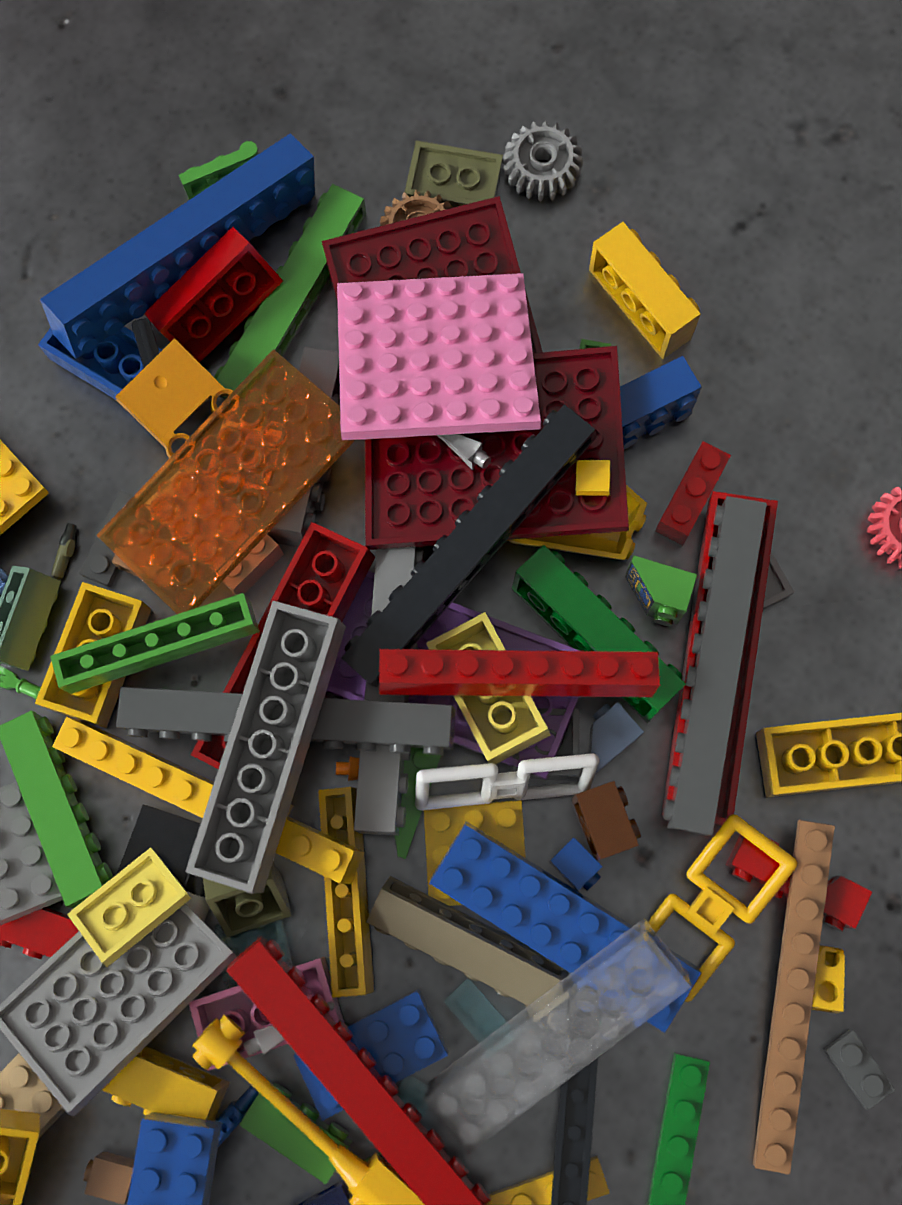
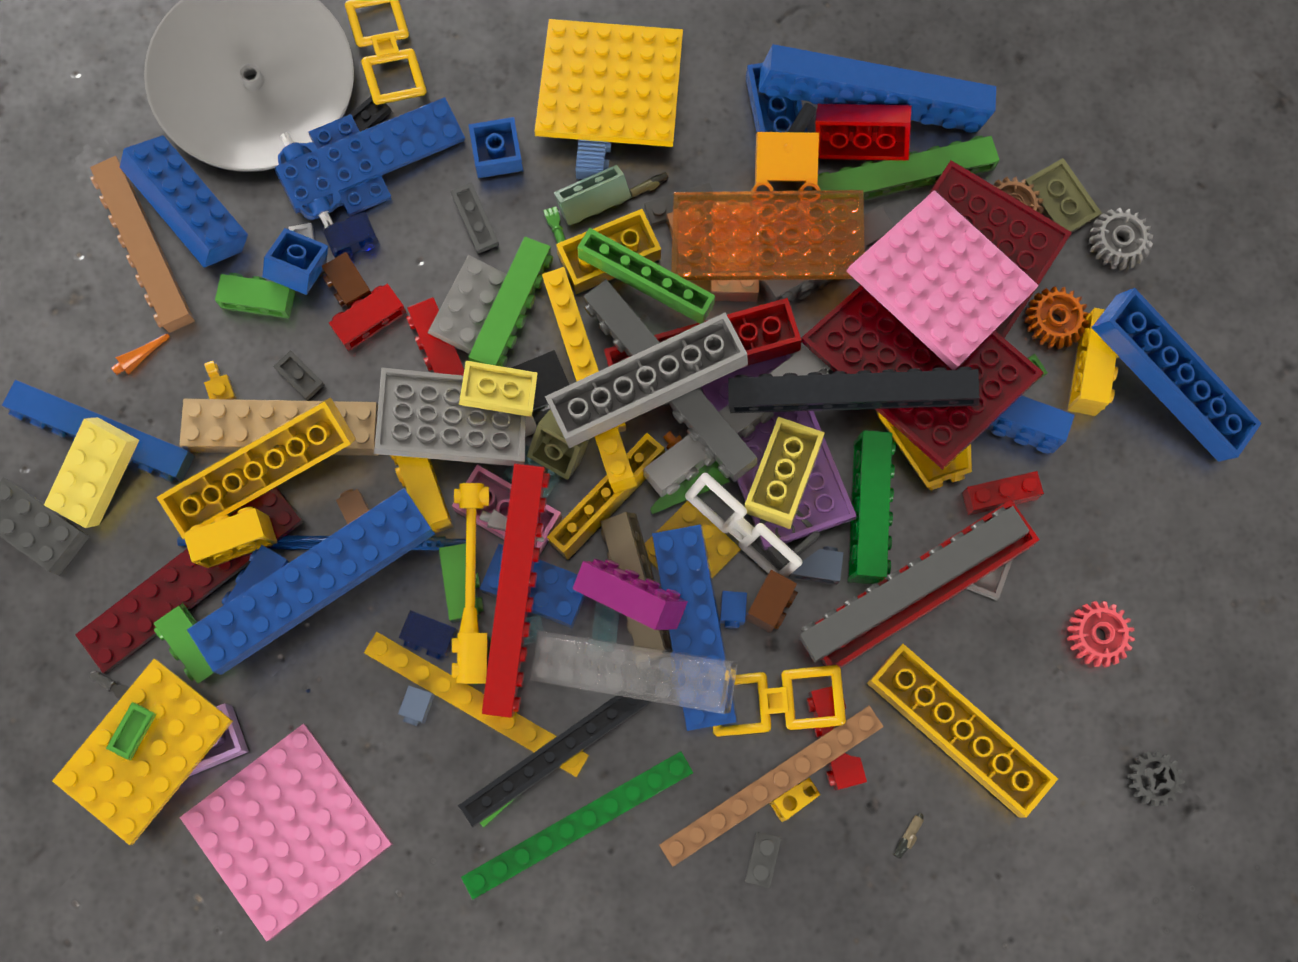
camera: 40 degrees right, 0 degrees up
bright green plate [179,141,259,200] -> none
red brick [379,649,660,697] -> none
light grey piece [437,434,491,470] -> none
yellow tile [576,460,611,496] -> none
bright green slope [625,555,697,626] -> none
none -> magenta brick [573,559,688,630]
none -> orange gear [1024,286,1089,350]
none -> blue brick [1091,288,1262,462]

